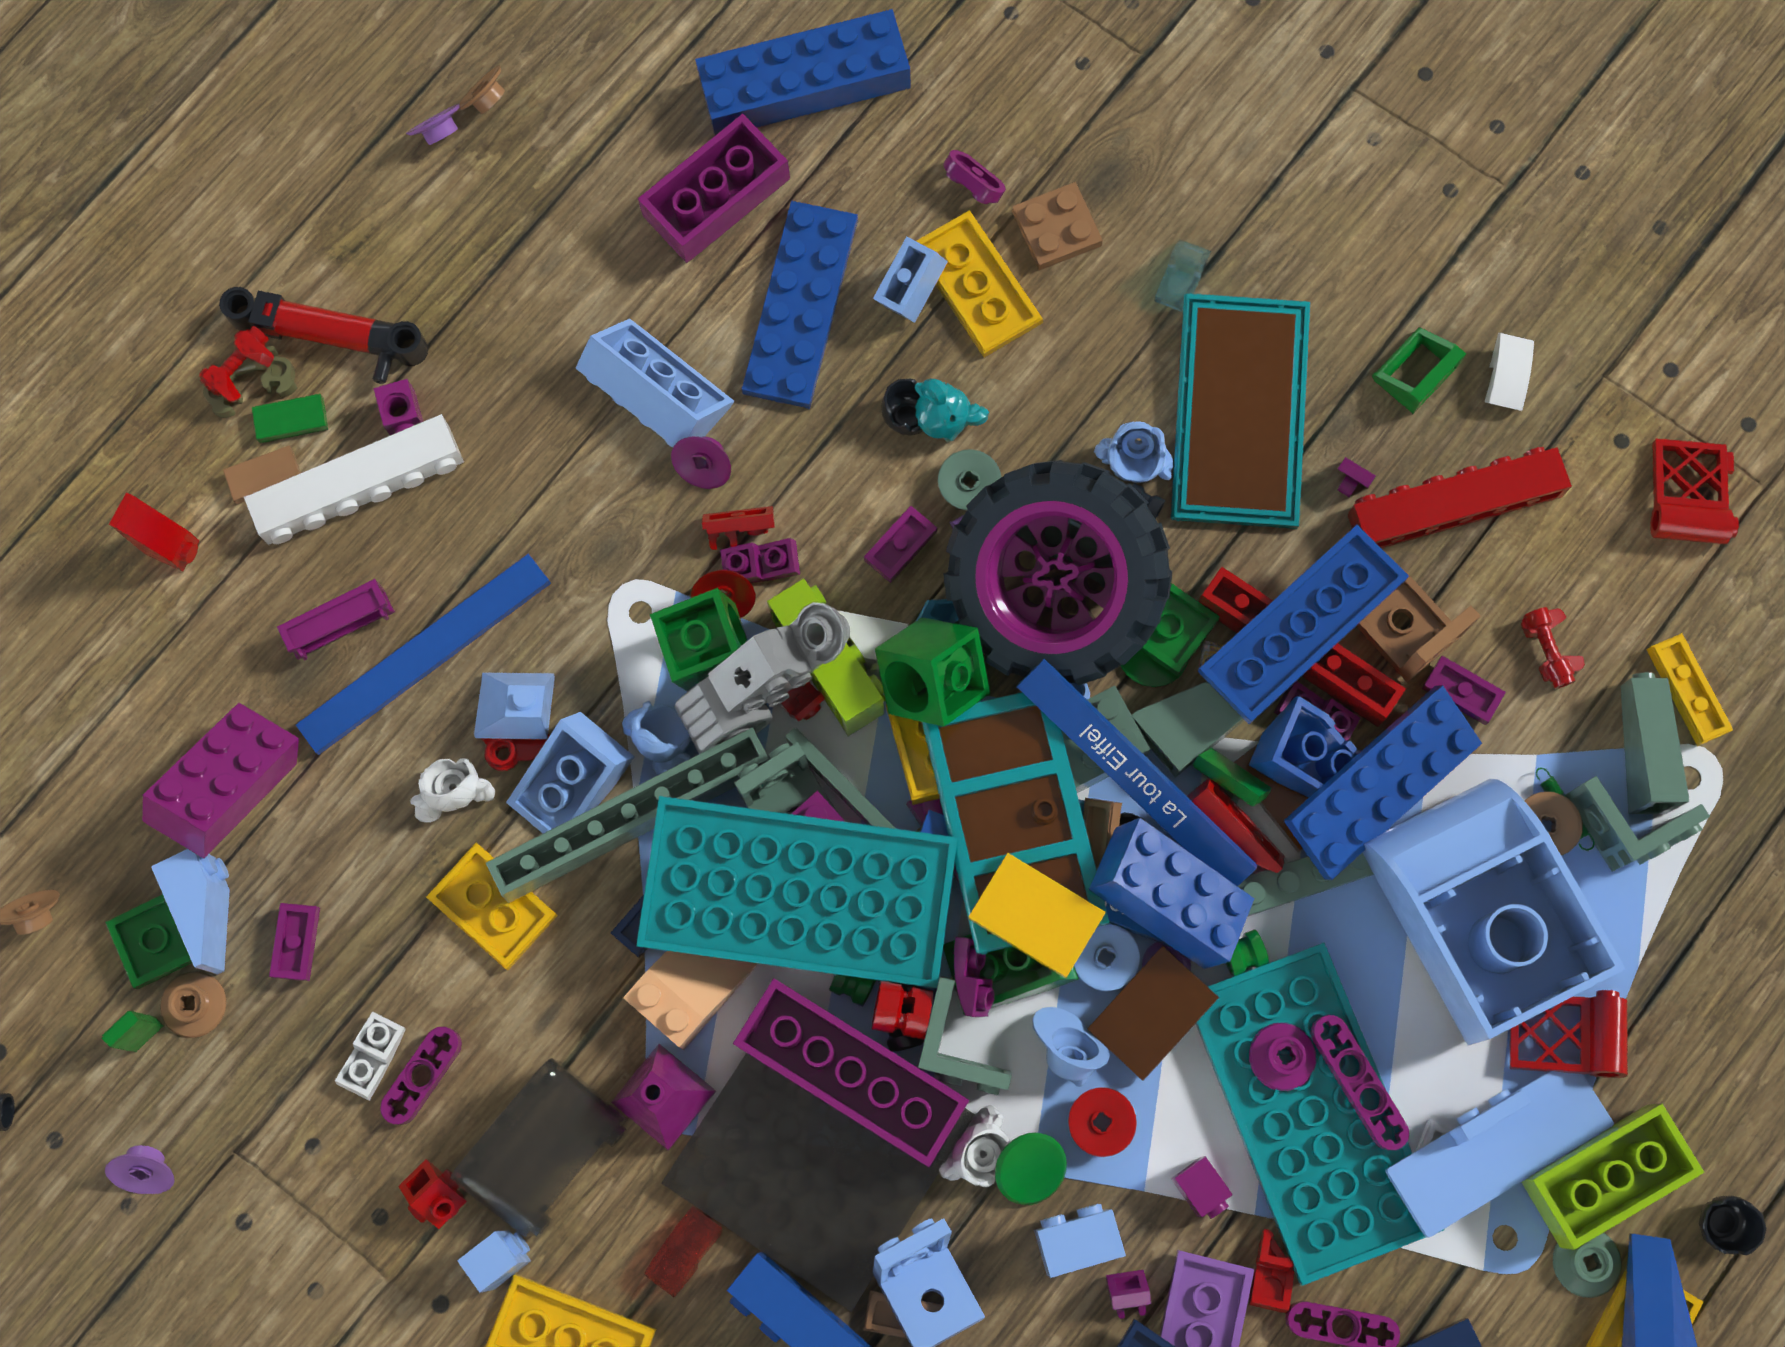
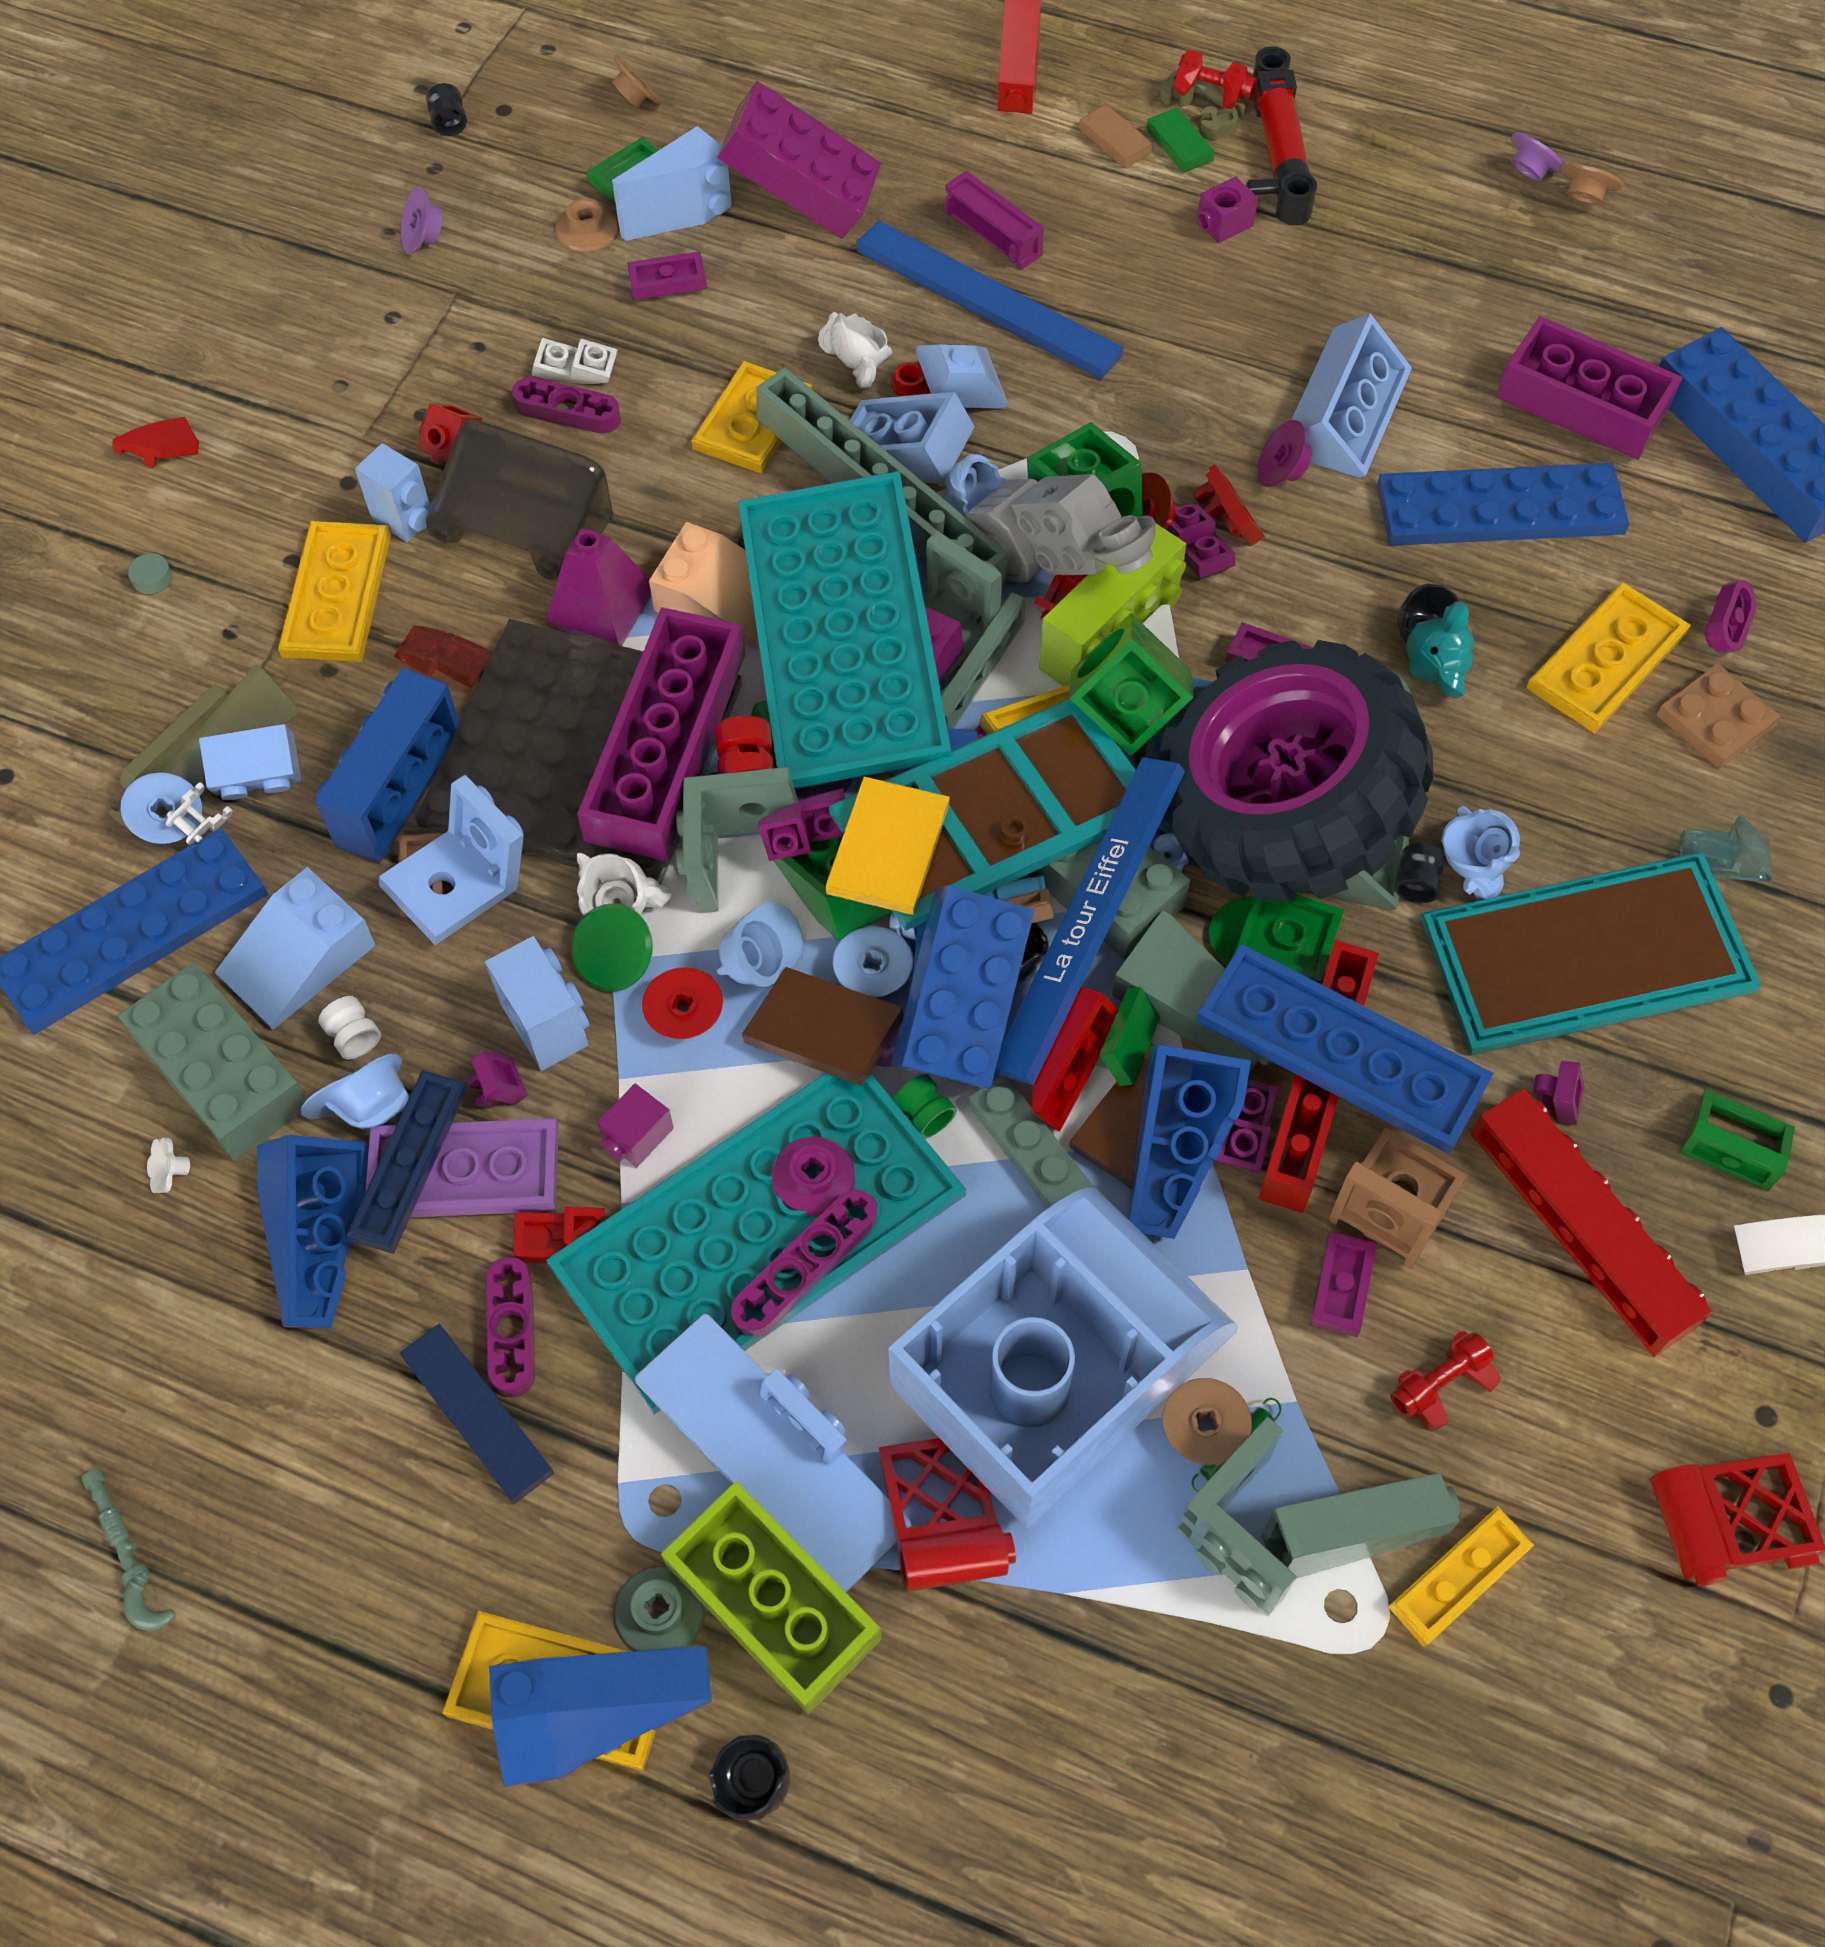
camera: 70 degrees right, 15 degrees down
green tile [102,1011,164,1052] -> none
white brick [244,414,464,545] -> none
light blue brick [873,236,948,323] -> none
blue plate [1283,685,1482,880] -> none

